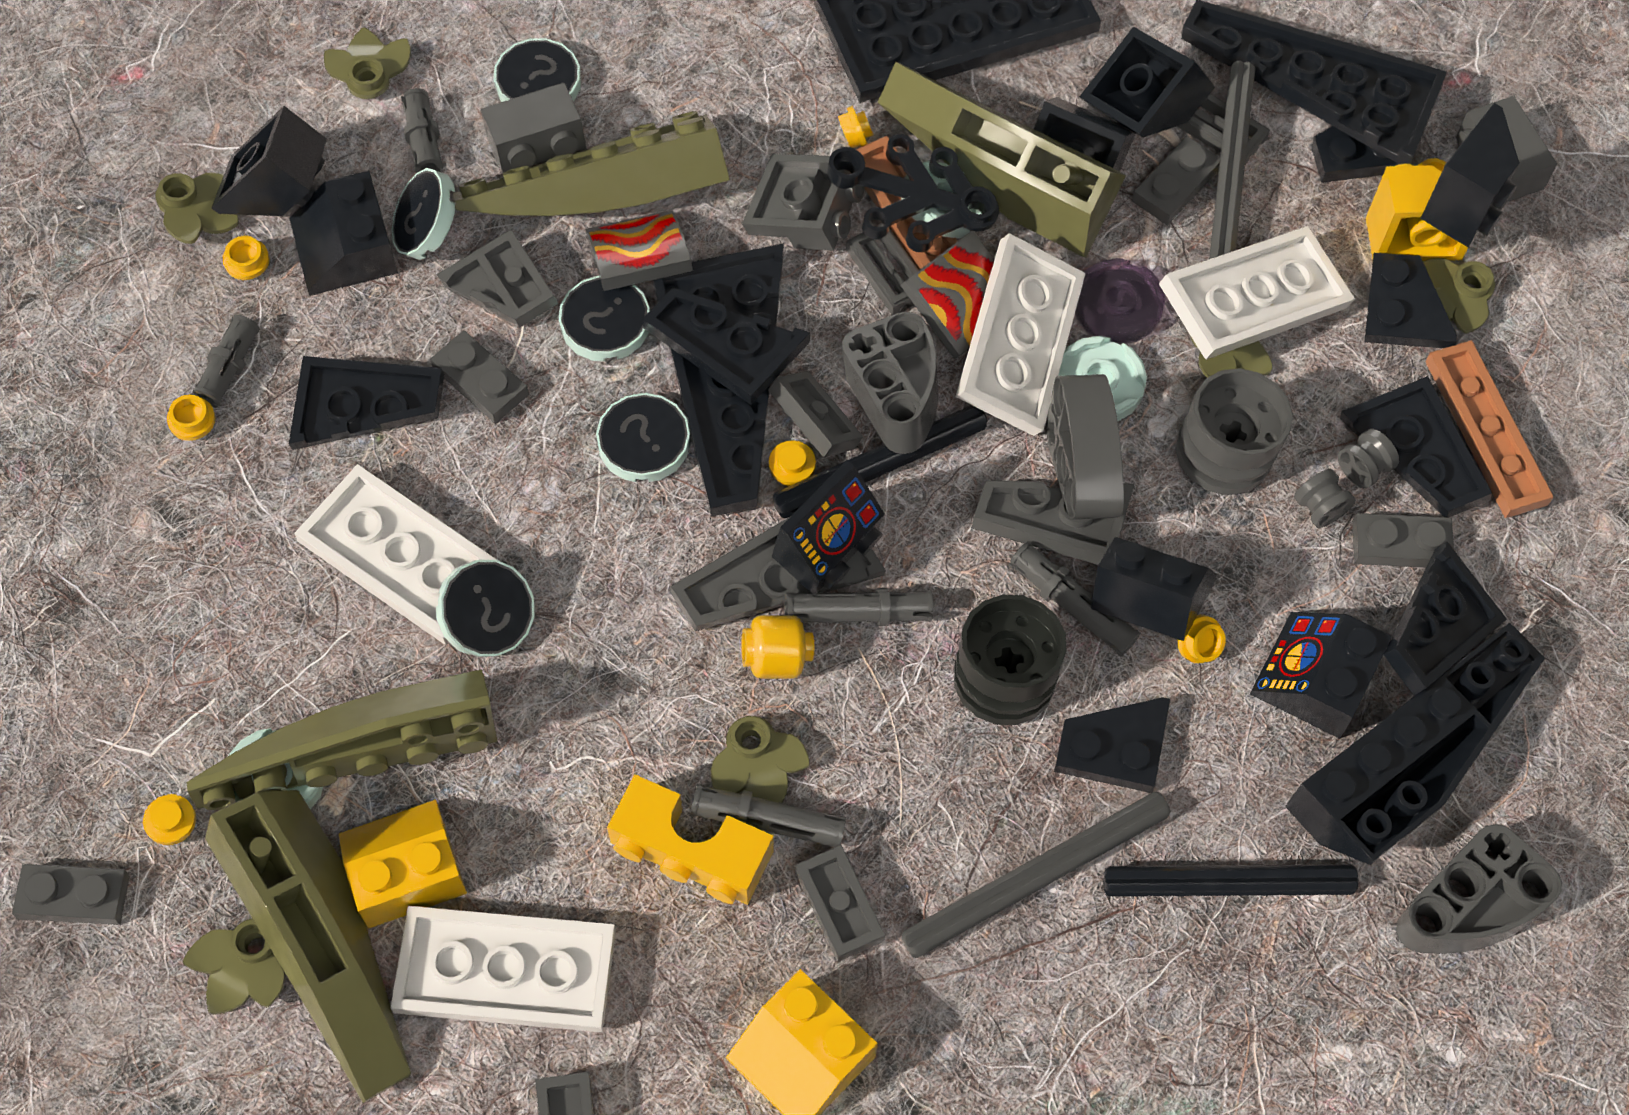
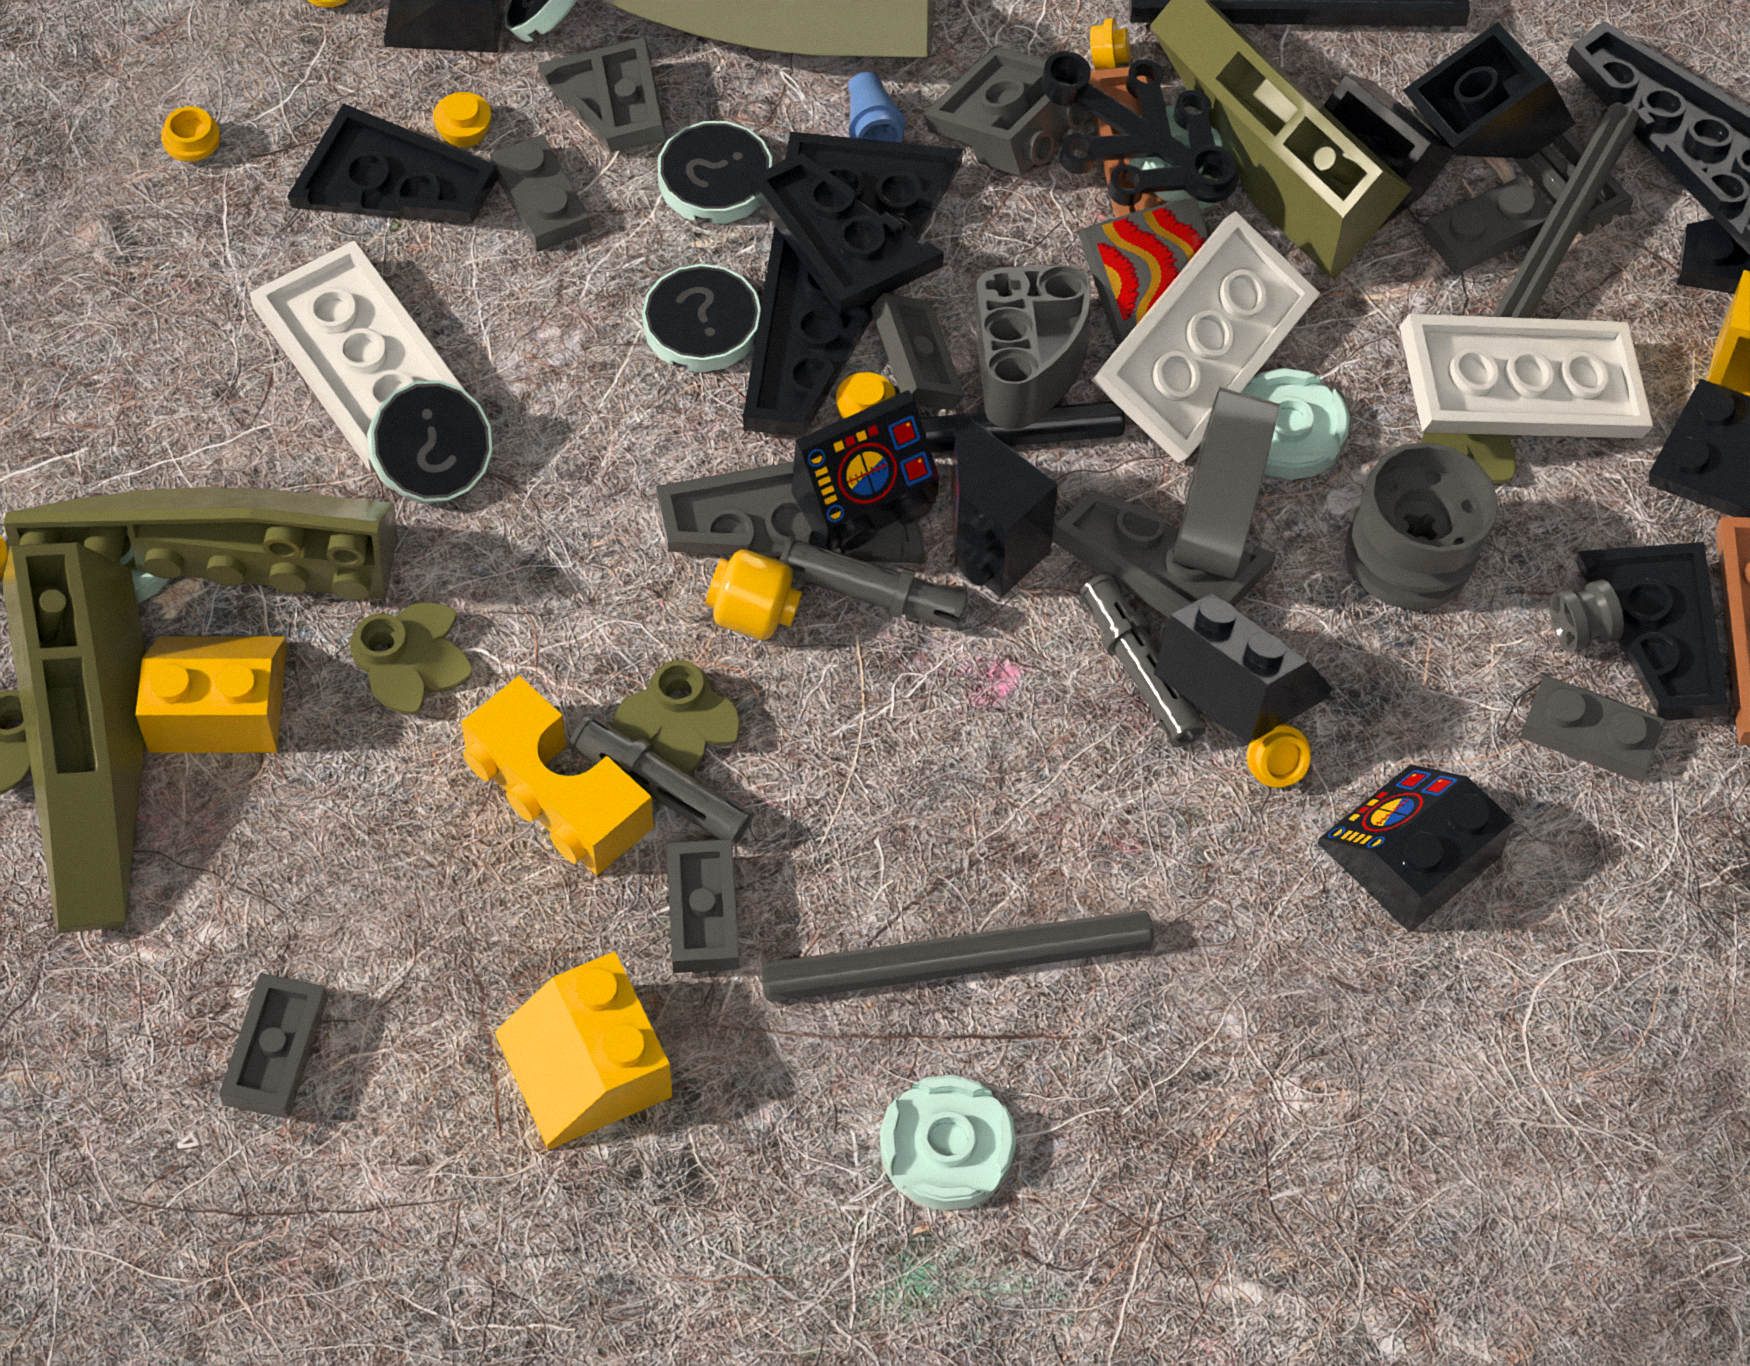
camera: 20 degrees right, 5 degrees down
dark grey pin [192,315,260,408] -> none
white plate [391,906,616,1033] -> none
slope [585,210,693,291] -> none
dark grey tile [846,223,919,315] -> none
pearl dark grey wheel [954,595,1067,725] -> none
black wing [1054,697,1170,793] -> none
clear purple tile [1075,258,1165,344] -> none
black axle [1103,864,1359,897] -> none
black wedge [1285,622,1545,865] -> none
dark grey wheel [1294,469,1356,528] -> none
black wing [1384,542,1507,695] -> none
dark grey beam [1396,824,1562,954] -> none
none -> olive plate [350,602,473,715]
none -> yellow plate [433,92,492,147]
none -> medium blue cone [848,72,906,143]
none -> light aqua tile [879,1075,1016,1211]
none -> black slope [951,412,1058,598]

